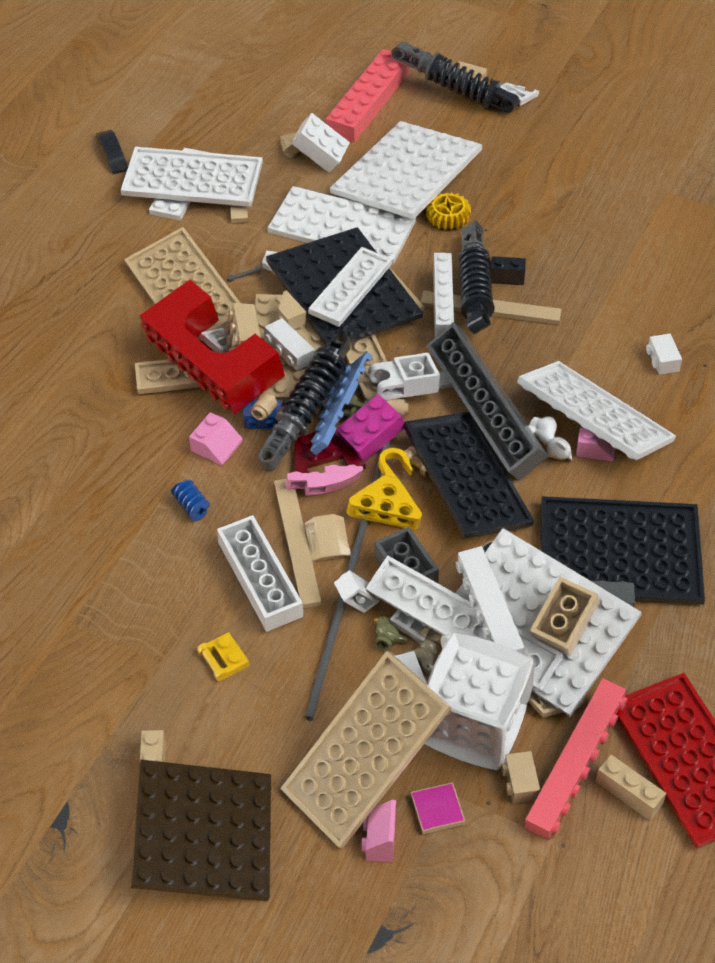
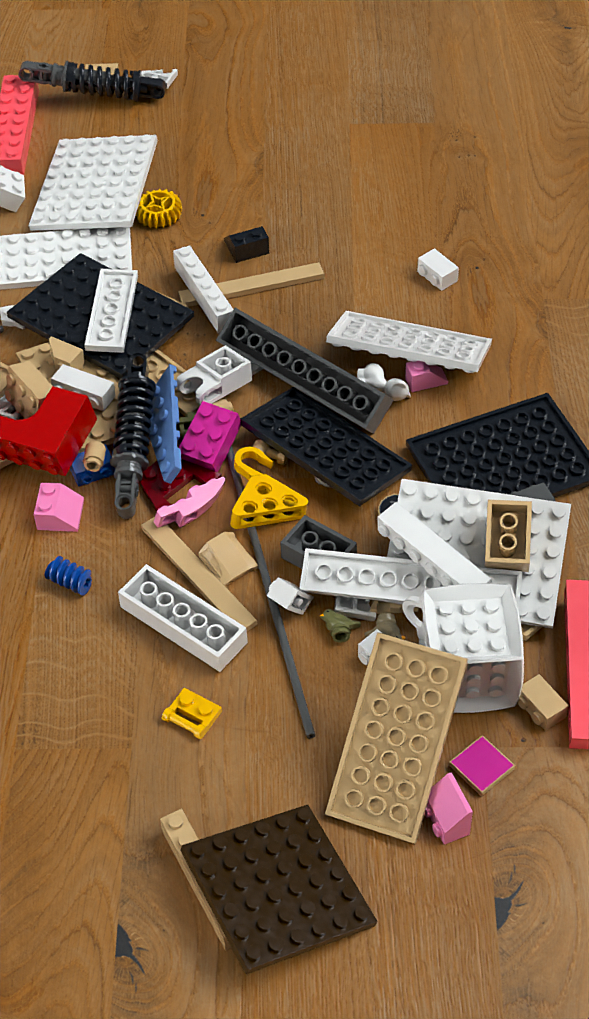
camera: 25 degrees left, 0 degrees up
black piece [458,221,495,334] -> none

